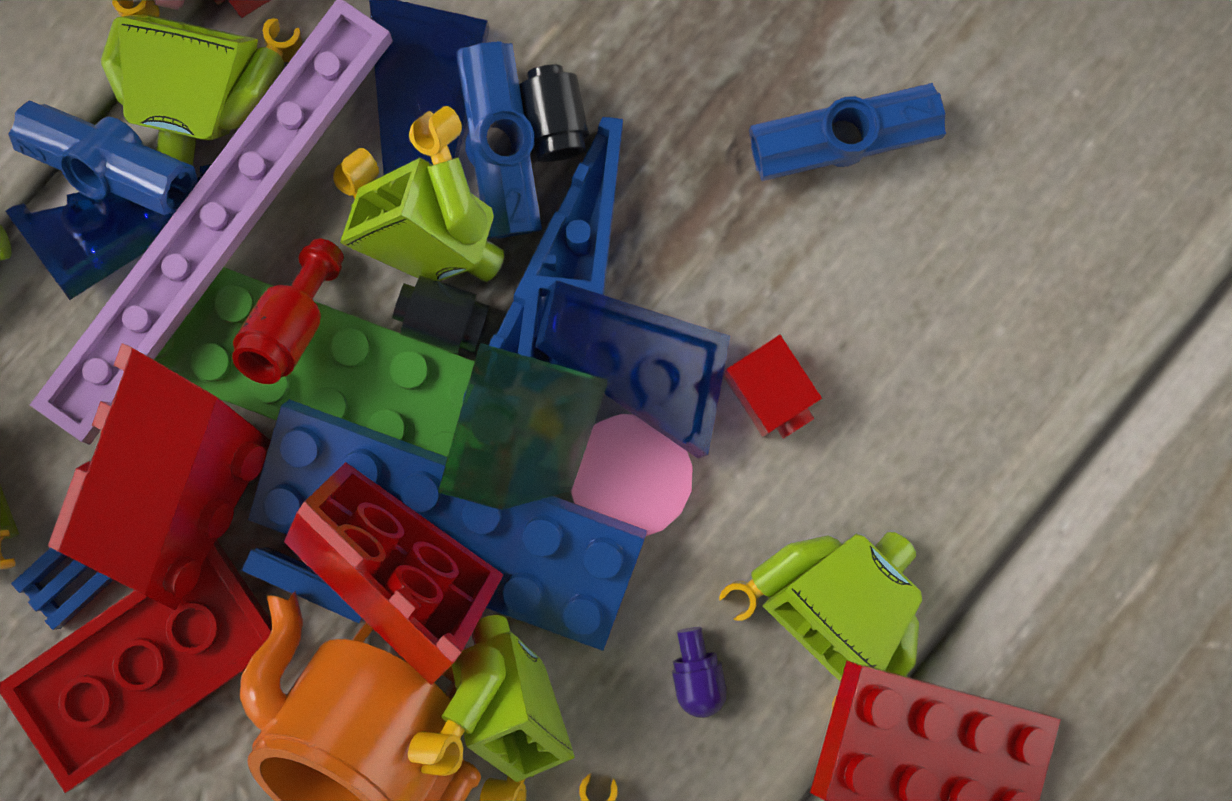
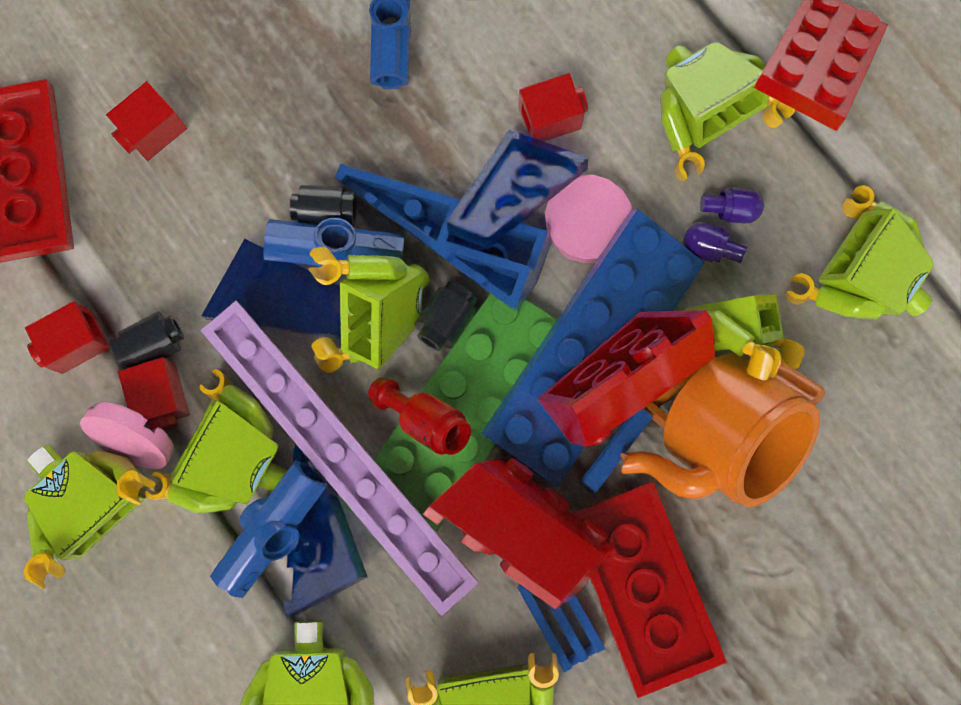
camera: 75 degrees left, 5 degrees down
clear green slope [438,343,608,510] -> none
none -> dark purple cylinder [684,222,747,263]

